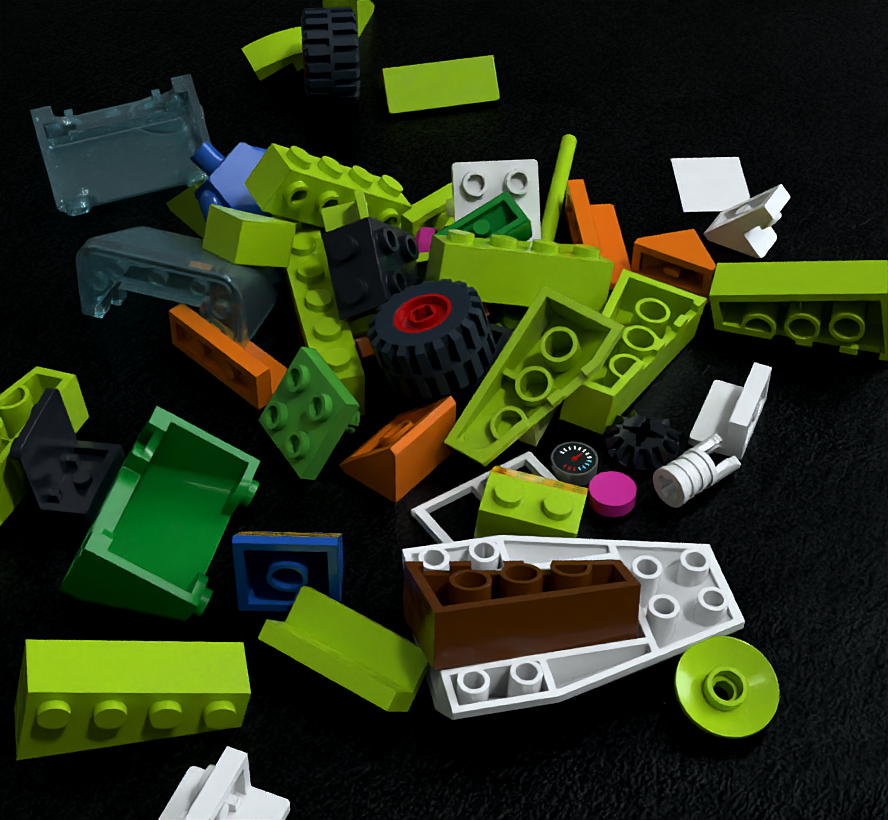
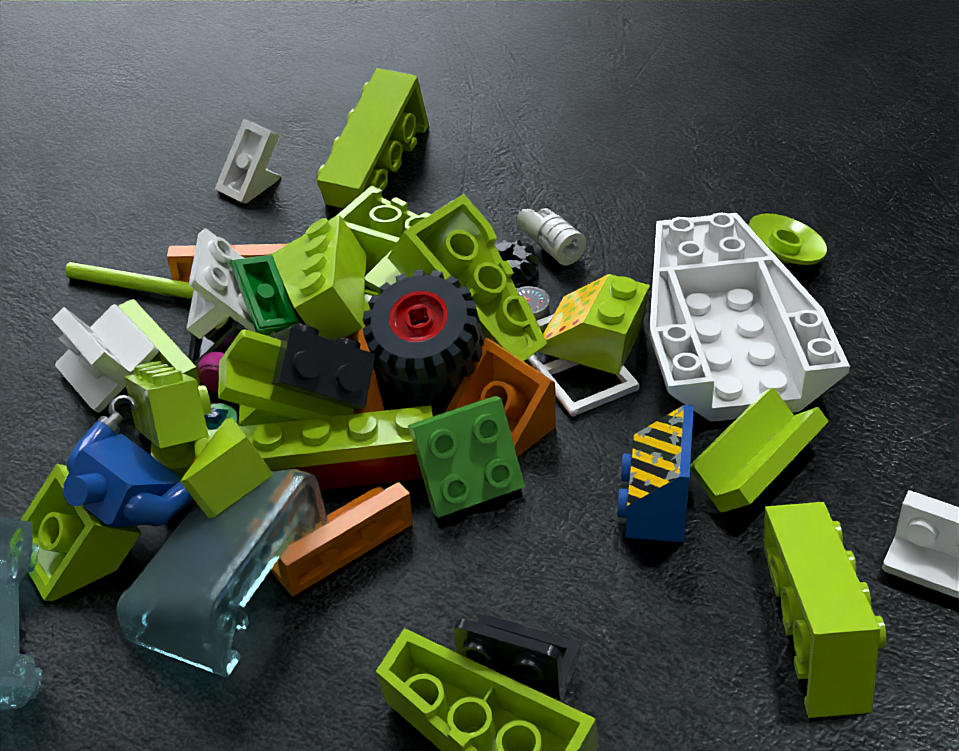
camera: 80 degrees left, 0 degrees up
green windscreen [58,406,260,622] -> none
reddish brown wedge [403,560,641,670] -> none
dark pink piece [588,471,637,518] -> none
orange slope [631,229,716,303] -> none
white sticker [671,157,750,212] -> none
white panel [689,362,772,460] -> none
none -> white bracket [52,304,159,413]

